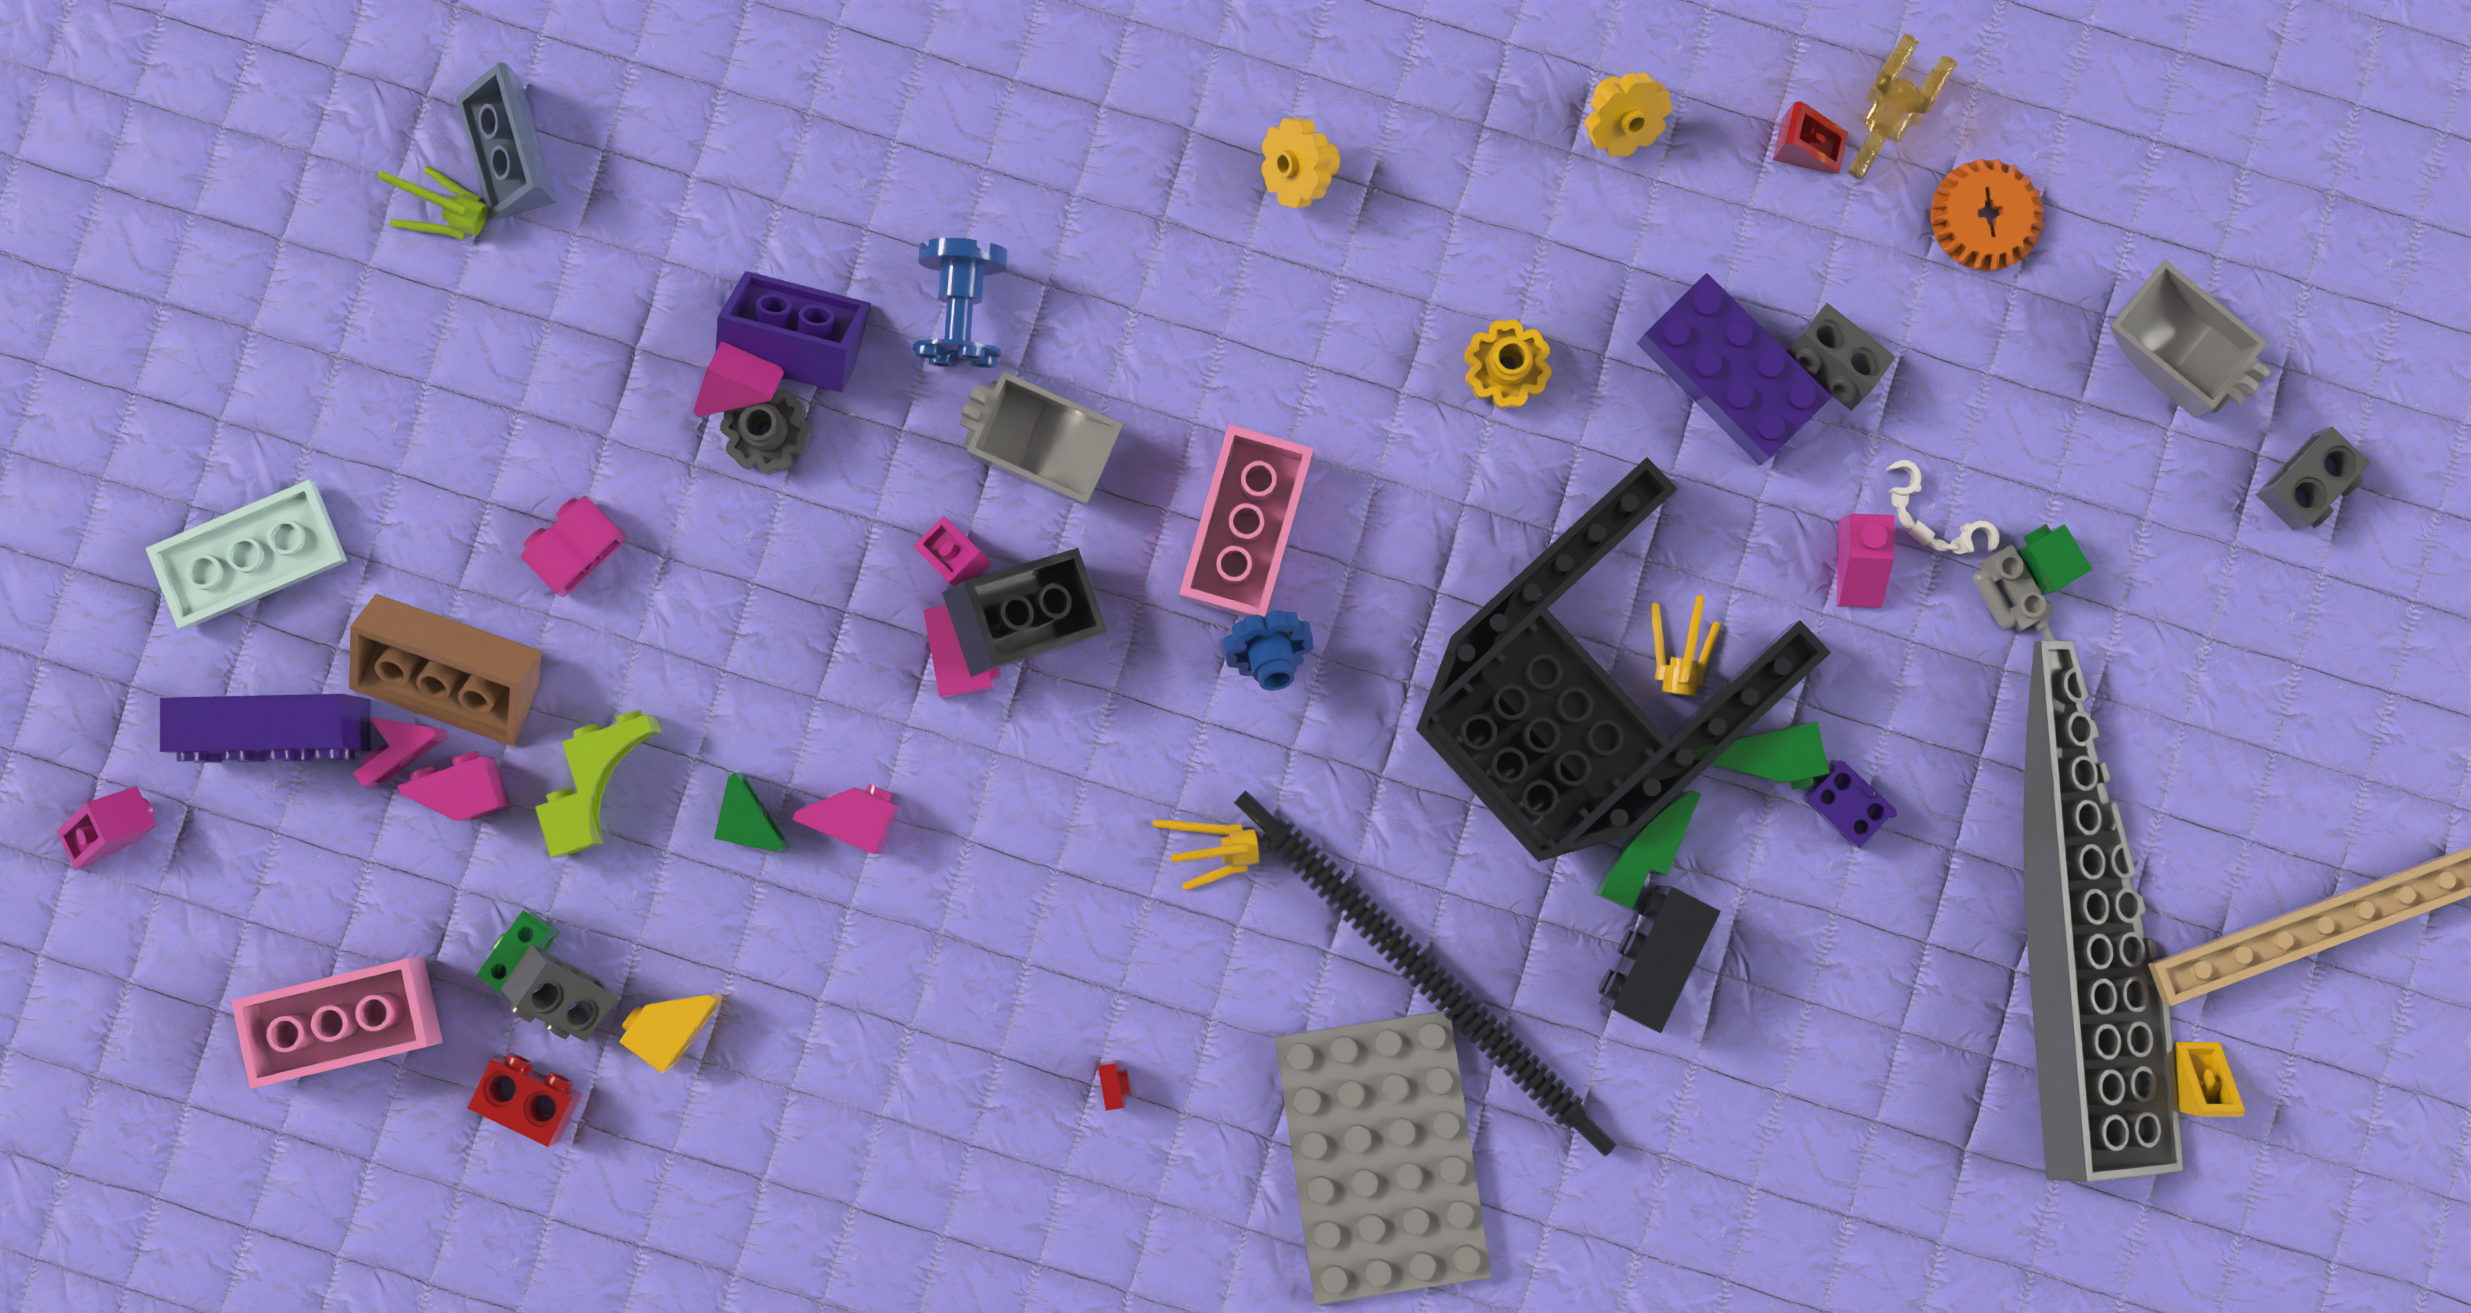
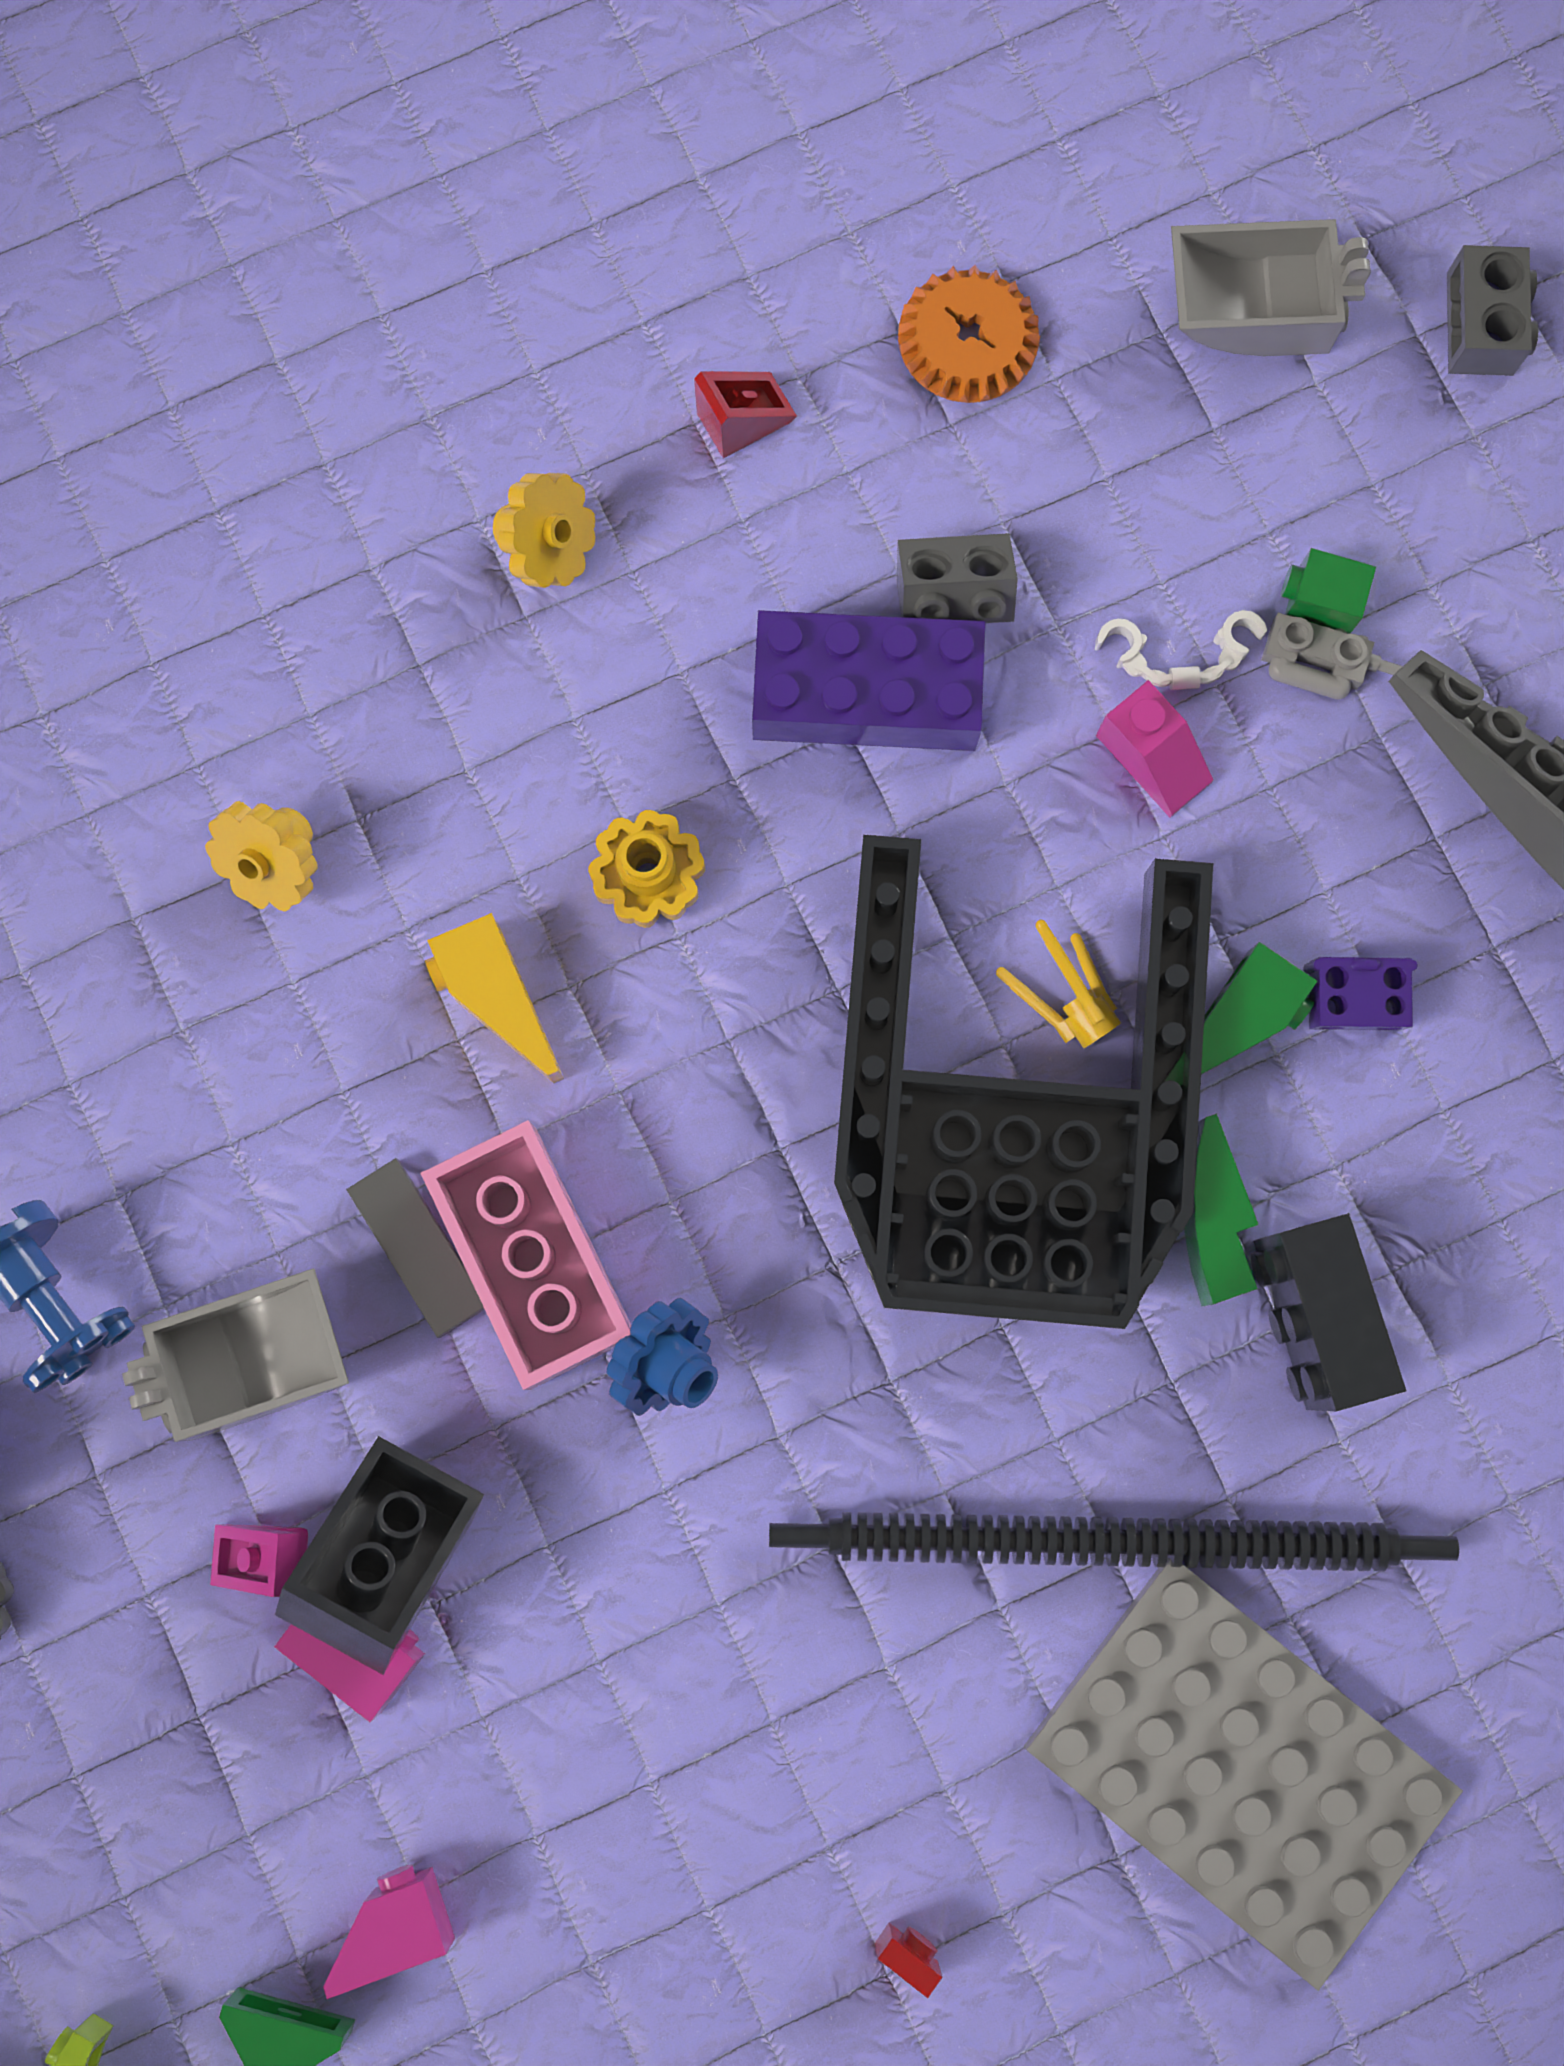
camera: 40 degrees left, 5 degrees down
yellow plant [1152,819,1259,891] -> none
clear yellow plant [1848,34,1957,180] -> none
none -> dark grey tile [346,1158,485,1338]
none -> yellow slope [425,913,564,1083]

